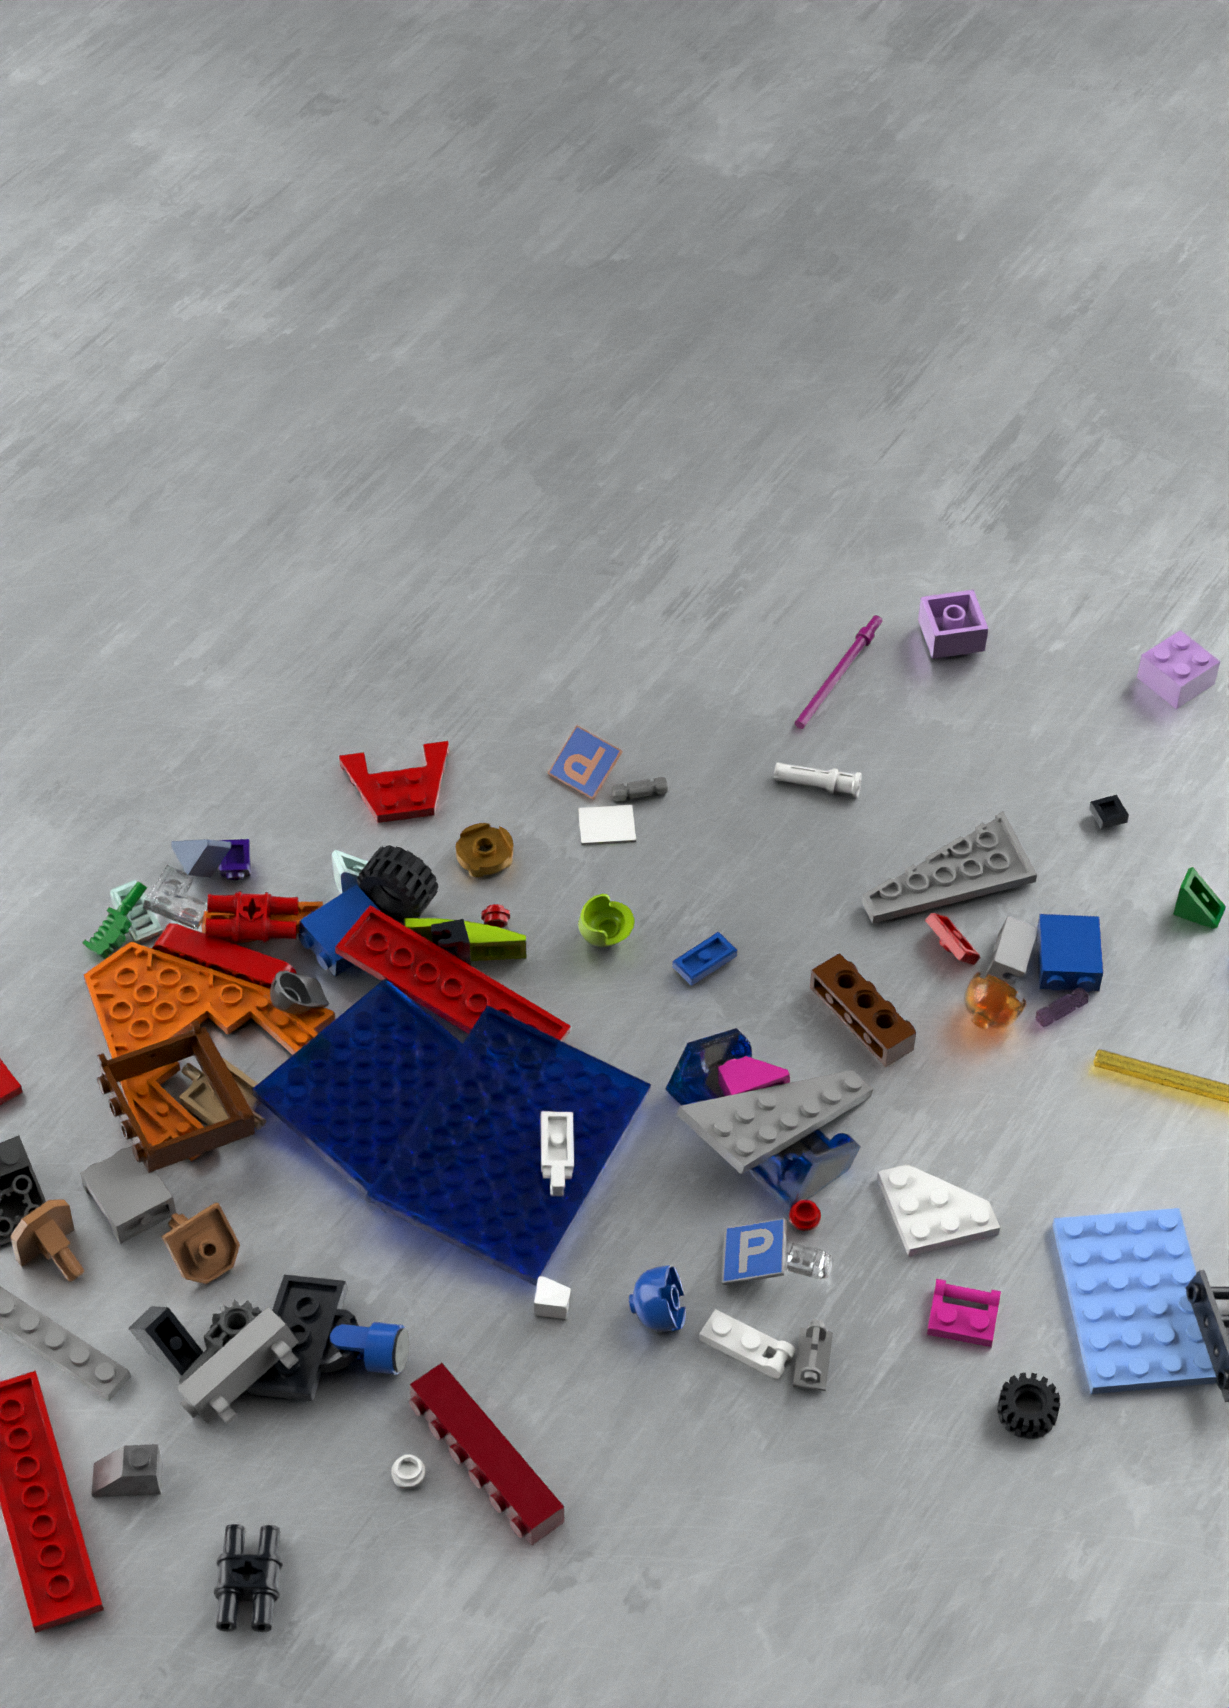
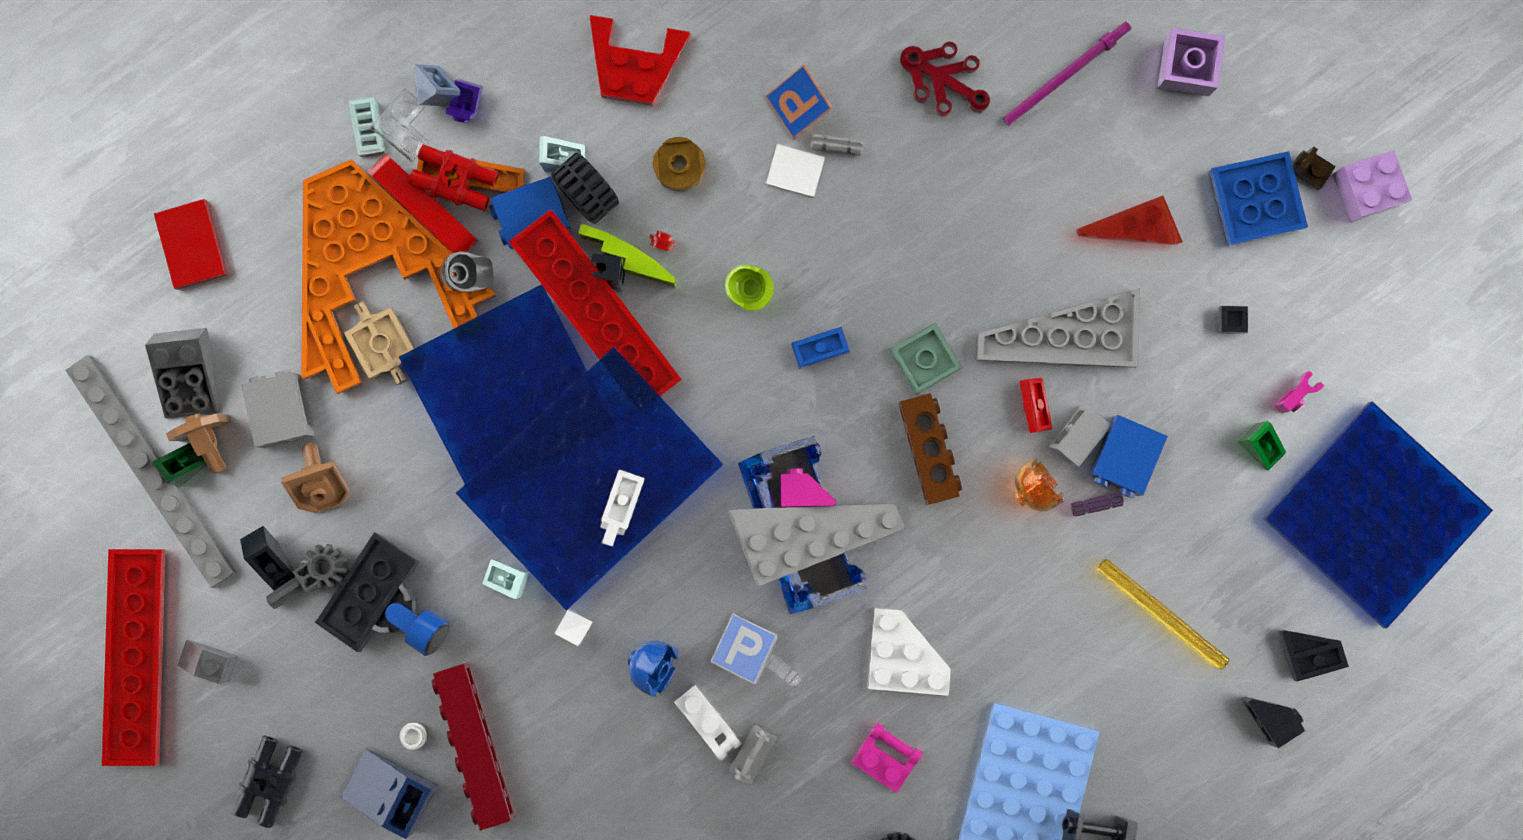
camera: 25 degrees right, 35 degrees up
green piece [82,881,147,959] -> none
reddish brown window [97,1021,255,1173] -> none
light grey brick [176,1307,299,1424] -> none
white pin [774,762,862,798] -> none
red plate [789,1200,821,1231] -> none
none -> dark green slope [152,443,207,486]
none -> slope [341,748,437,839]
none -> light aqua slope [482,559,530,599]
none -> sand green tile [889,323,962,395]
none -> dark red plant [900,41,990,117]
none -> clear red wing [1076,195,1183,245]
none -> blue plate [1209,151,1308,246]
none -> dark pink plate [1275,371,1325,413]
none -> dark brown bracket [1294,146,1336,190]

